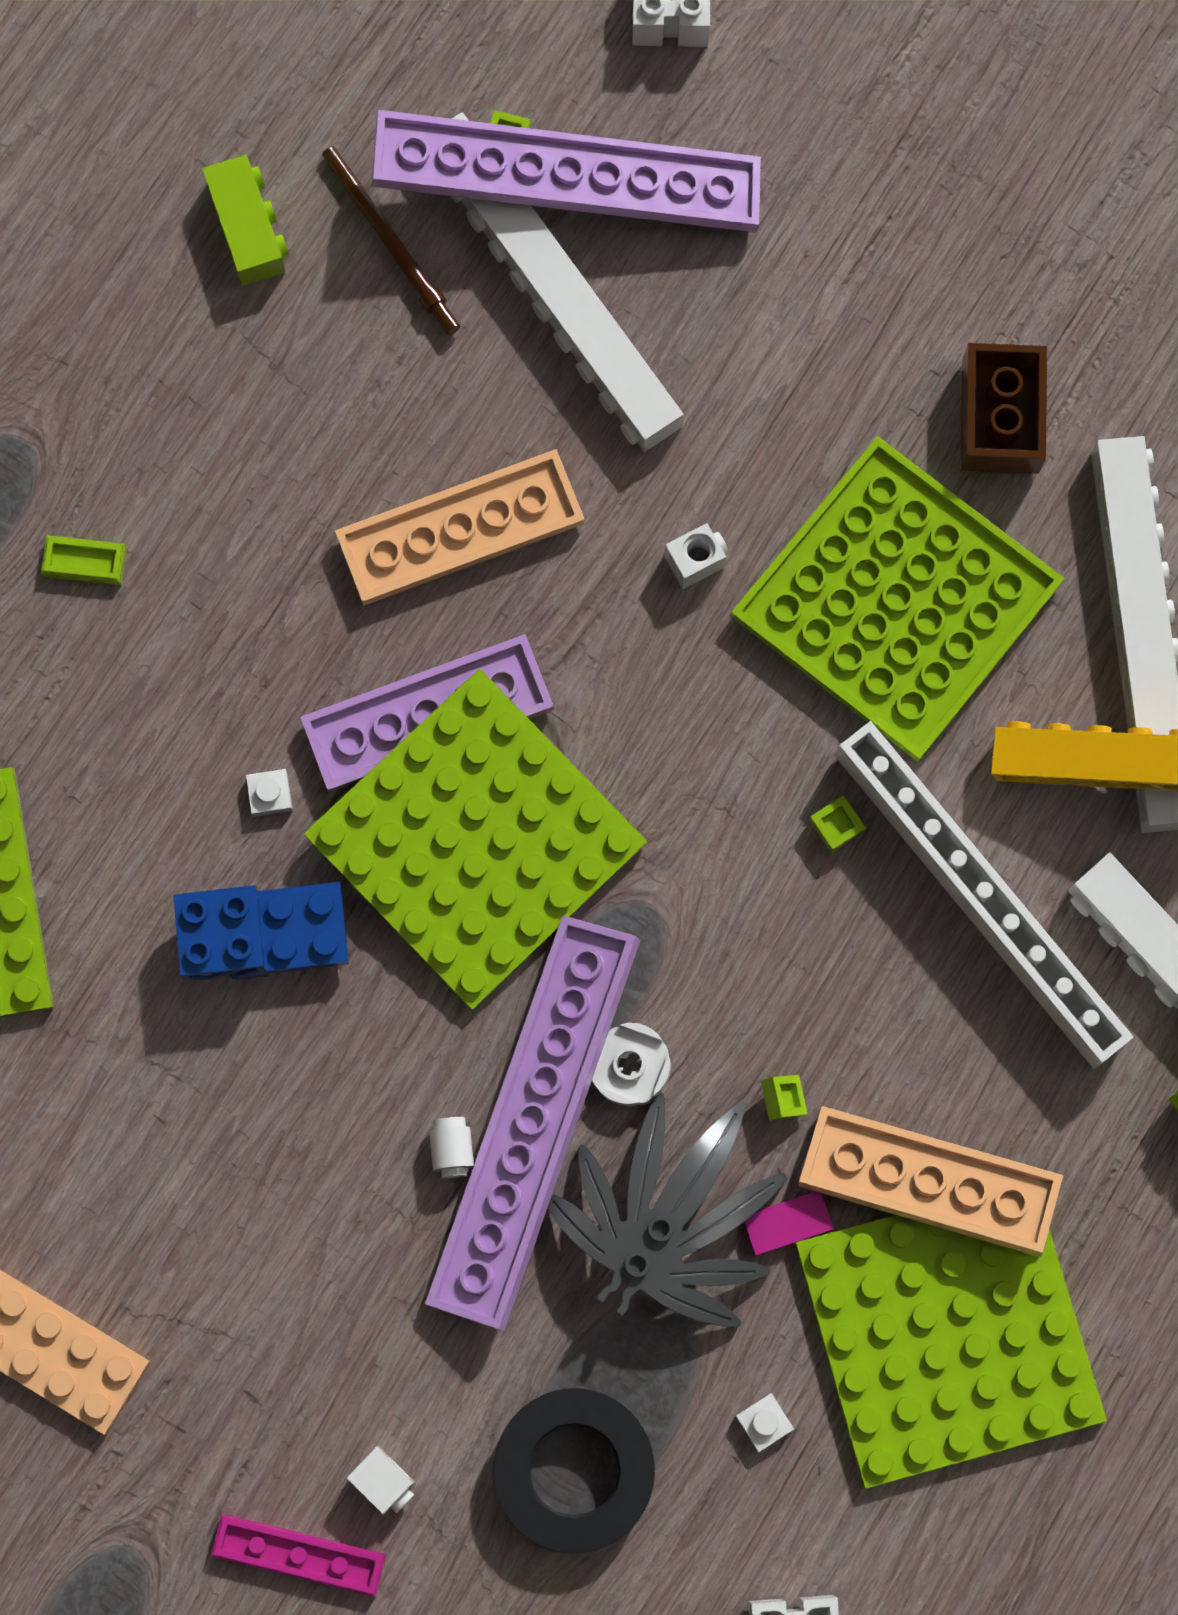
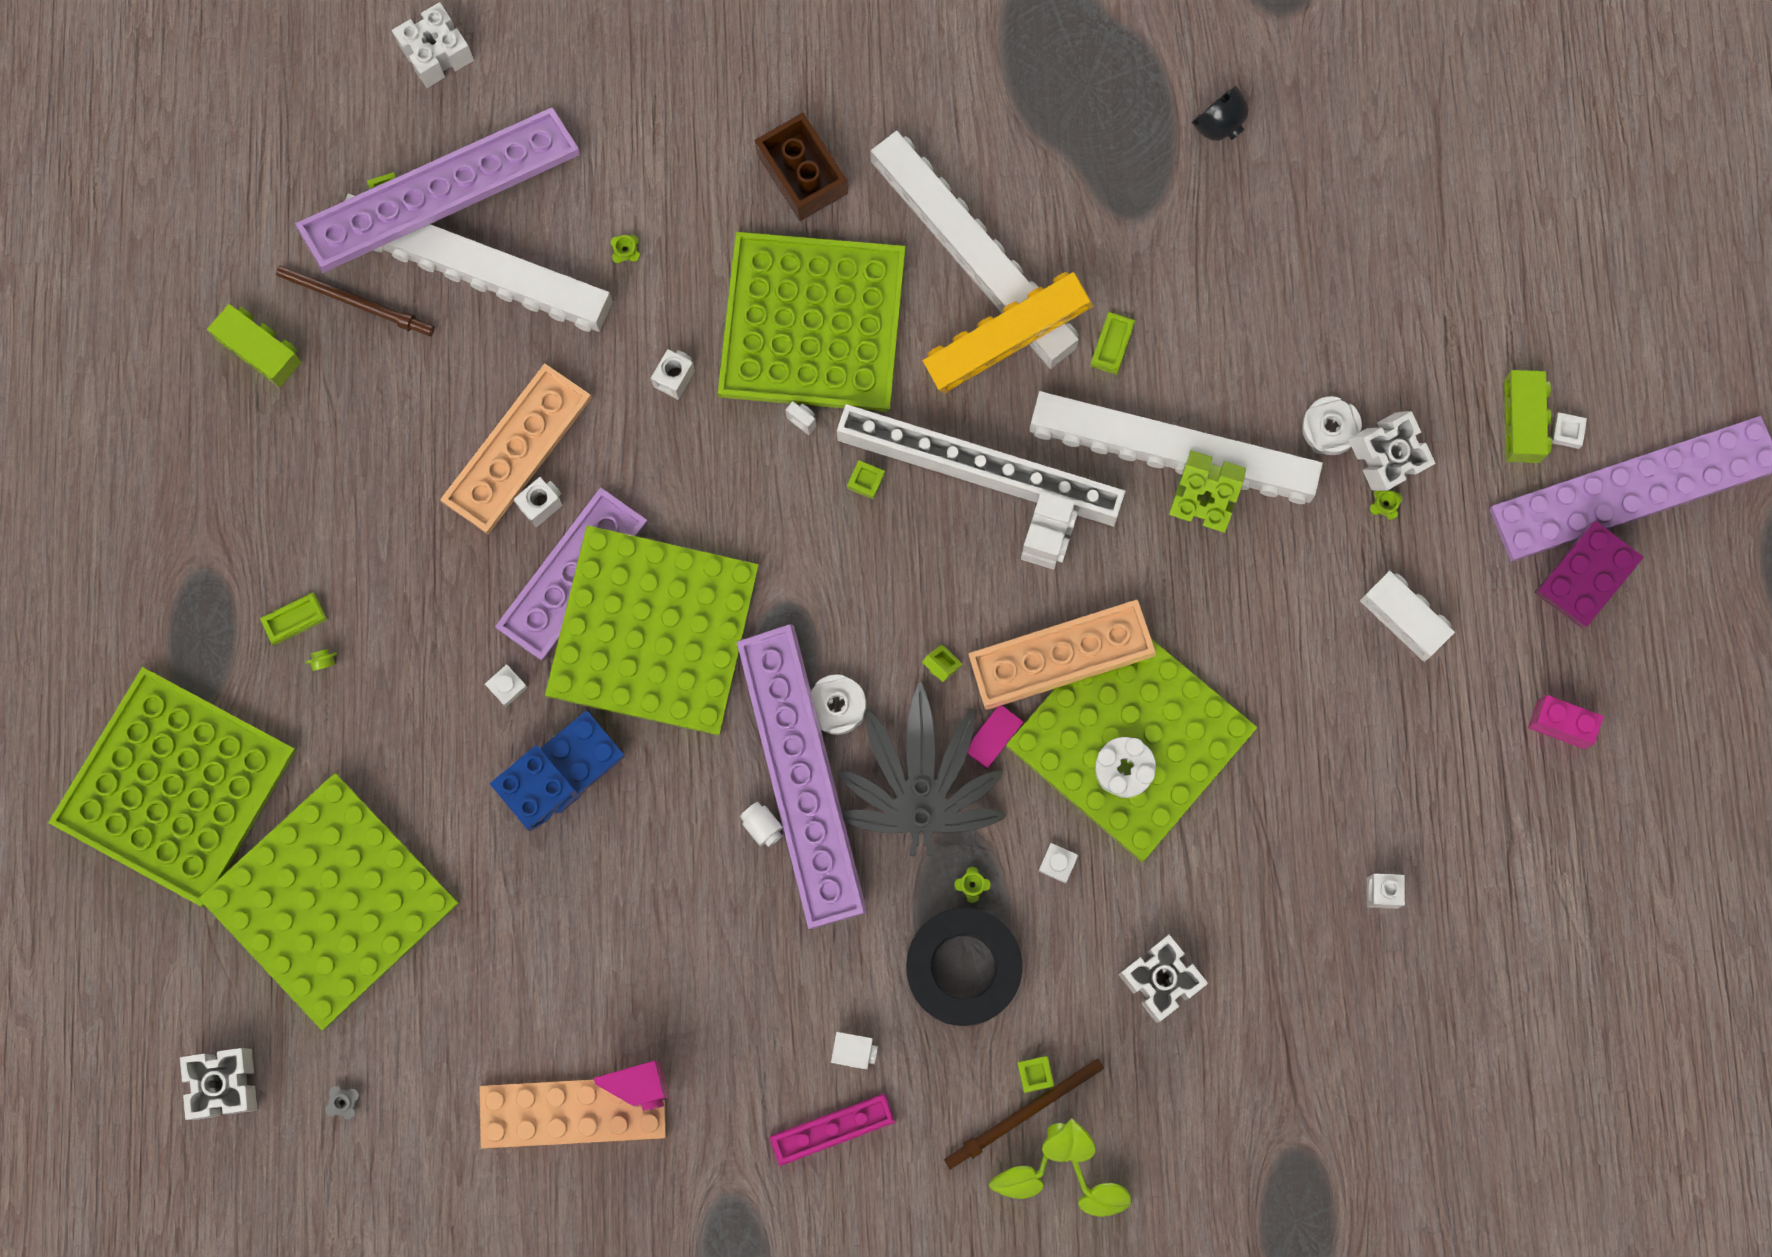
camera: 30 degrees left, 0 degrees up
none -> lime plate [305,648,337,671]
none -> white brick [513,477,563,528]
none -> dark pink slope [594,1061,670,1111]
none -> lime plate [611,235,640,264]
none -> white plate [785,401,816,435]
none -> lime plate [954,867,991,903]
none -> white brick [1021,491,1078,570]
none -> white plate [1095,737,1156,798]

